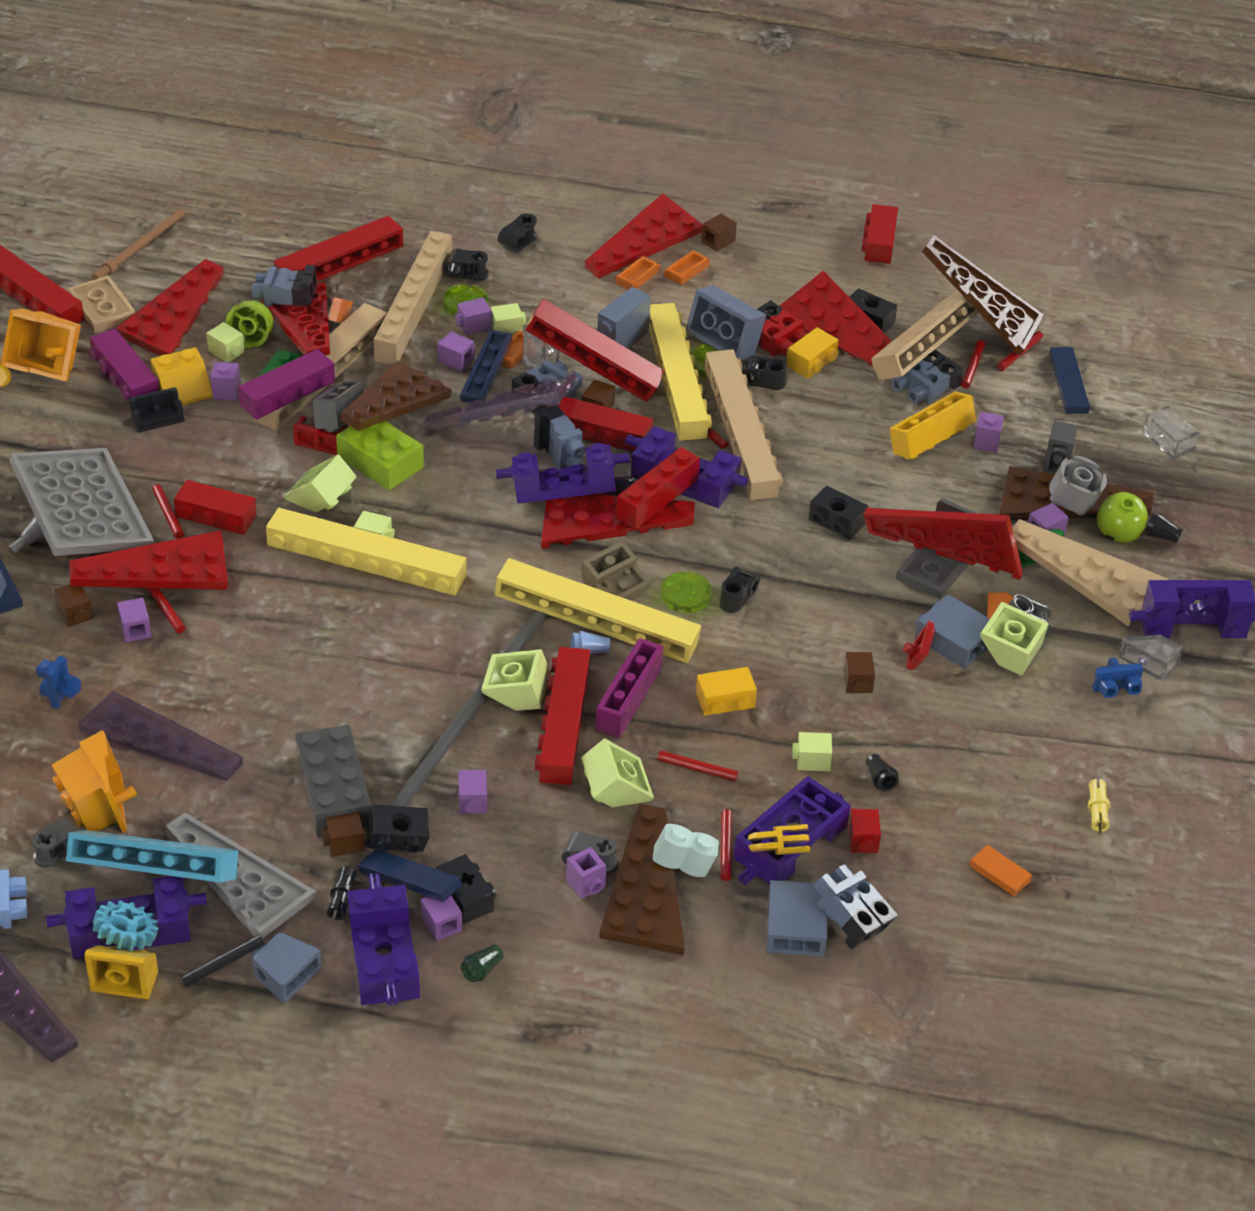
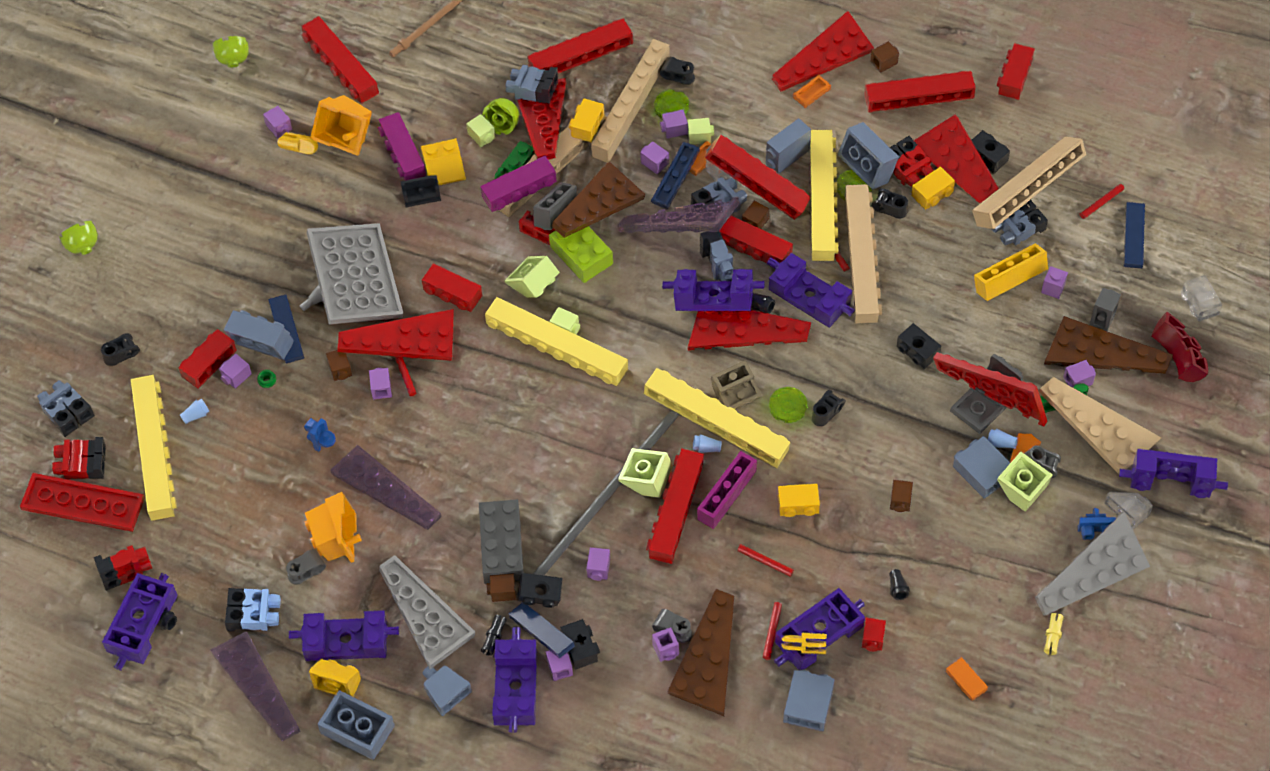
camera: 15 degrees right, 15 degrees up
tan tile [66,275,136,333] -> none
medium azure brick [66,830,238,883] -> none
medium azure gear [93,900,158,951] -> none
red wing [116,259,224,356] -> none
red bar [152,484,184,539] -> none
black bar [181,934,265,987] -> none
medium lavender brick [210,362,241,401] -> none
orange tile [328,297,353,323] -> none
clear green cone [461,944,503,982] -> none
black piece [498,213,537,253] -> none
yellowish green slope [581,738,654,808] -> none
red brick [616,447,700,529] -> none
light aqua brick [653,824,719,877] -> none
orange tile [664,250,710,285] -> none
yellowish green brick [792,732,832,772] -> none
sand blue hips [813,864,898,950] -> none
red piece [903,620,935,670] -> none
reddish brown wing [922,235,1044,356] -> none
red bar [961,340,985,389] -> none
light grey brick [1049,456,1107,515] -> none
lime cylinder [1096,492,1148,542] -> none
black cone [1144,512,1183,543] -> none
none -> sand blue brick [318,690,395,760]
none -> yellow brick [569,98,604,143]
none -> red brick [864,71,976,112]
none -> light blue cone [988,429,1018,449]
none -> light grey wing [1035,512,1150,616]
none -> dark red brick [1151,312,1208,382]

